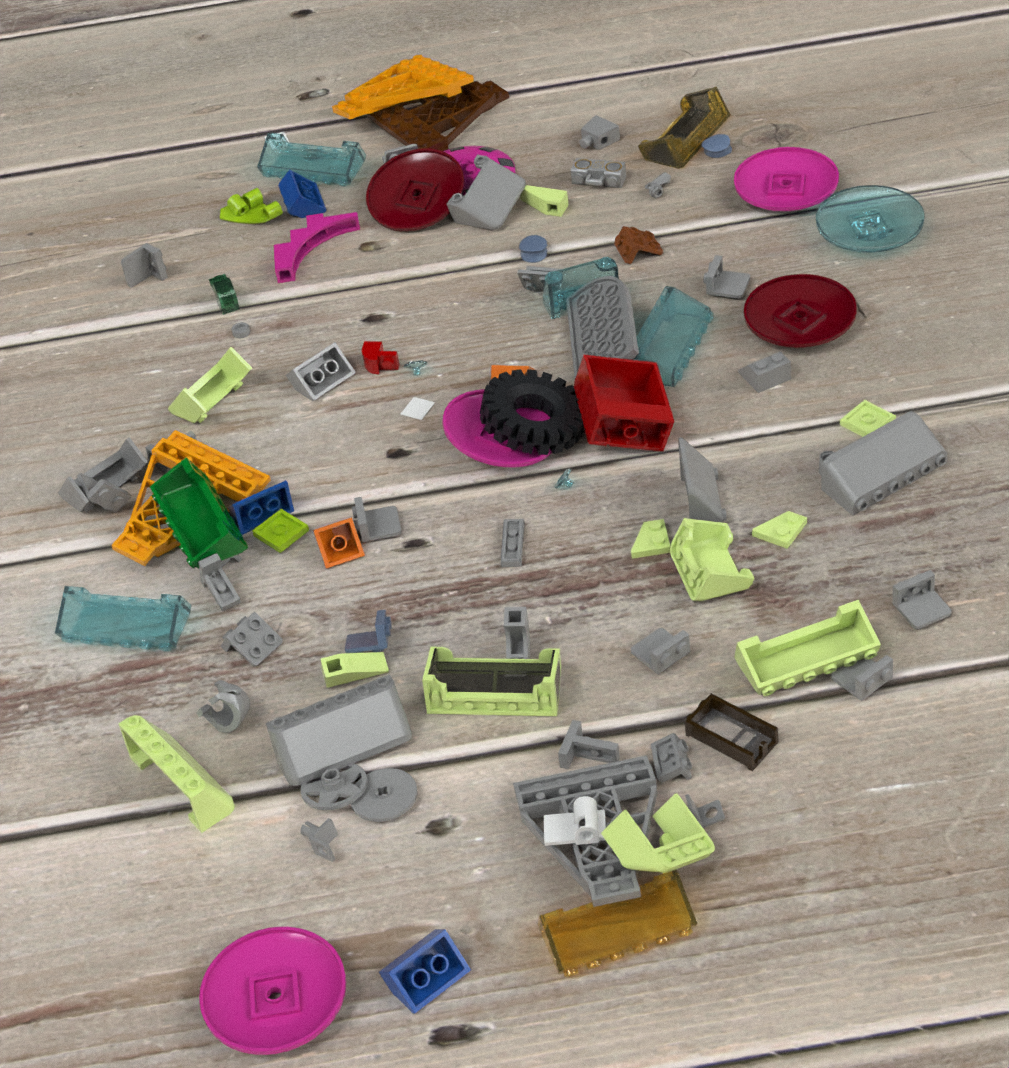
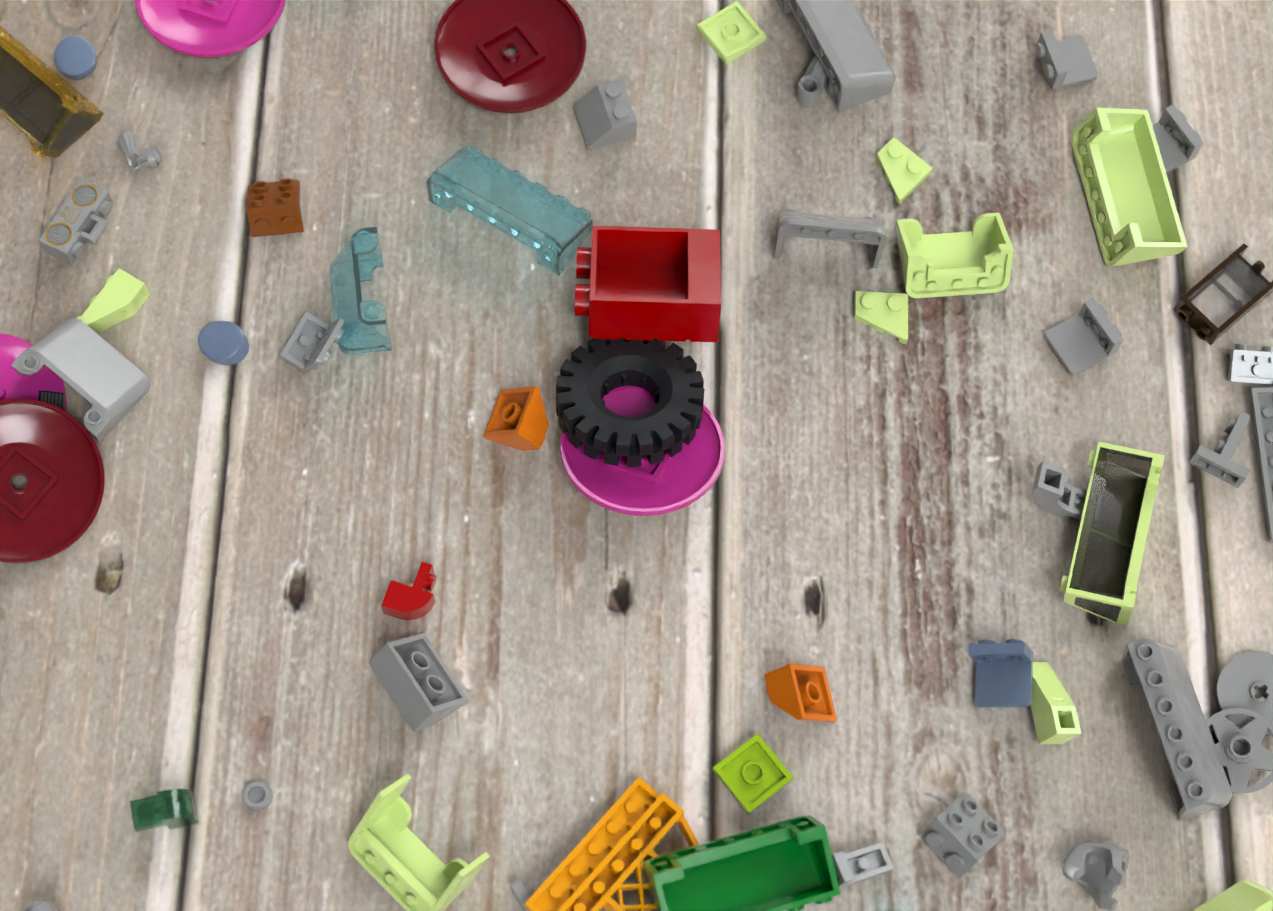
camera: 90 degrees left, 25 degrees up
blue slope [228,480,294,535] -> none
dark pink arch [274,212,360,283] -> none
light grey bracket [352,497,401,542] -> none
white sticker [401,397,435,420] -> none
clear light blue plant [404,360,428,375] -> none
light grey tile [501,519,524,567] -> none
clear light blue plant [554,468,574,489] -> none
light grey plate [566,276,639,378] -> none
light grey bracket [703,255,751,298] -> none

